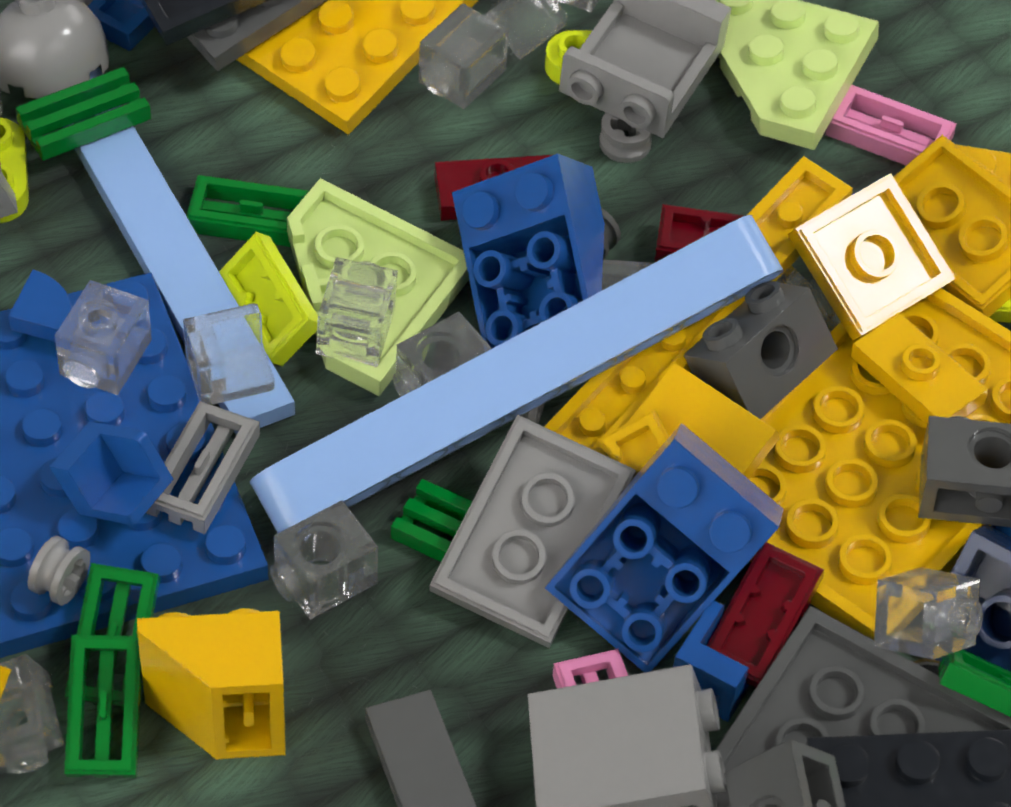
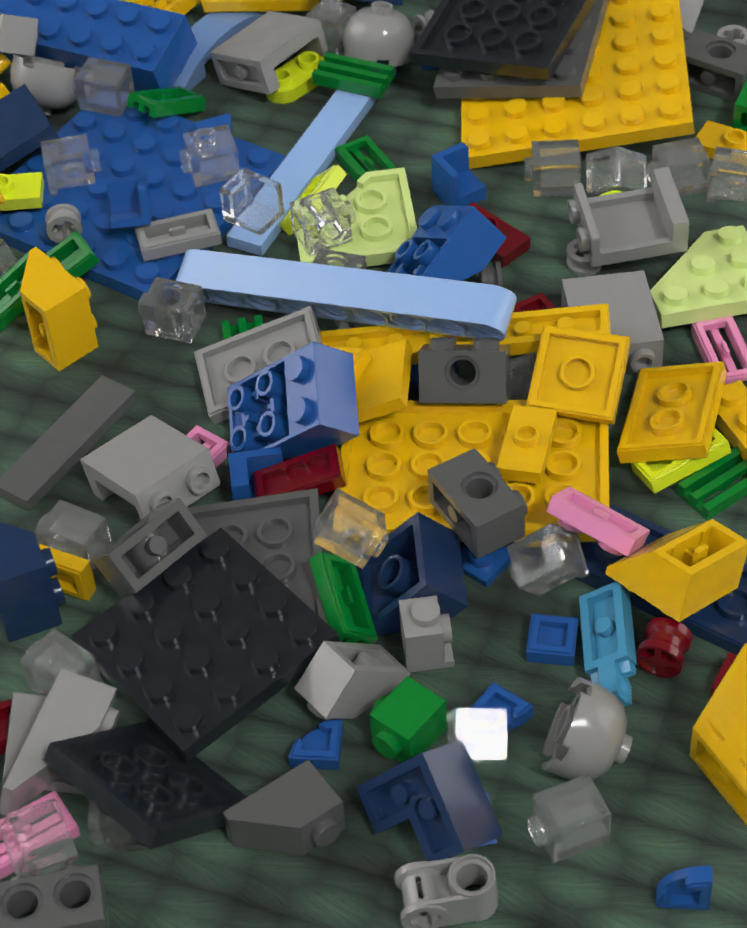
camera: 60 degrees right, 5 degrees down
none -> blue panel [431,142,486,206]
none -> light grey panel [561,270,664,374]

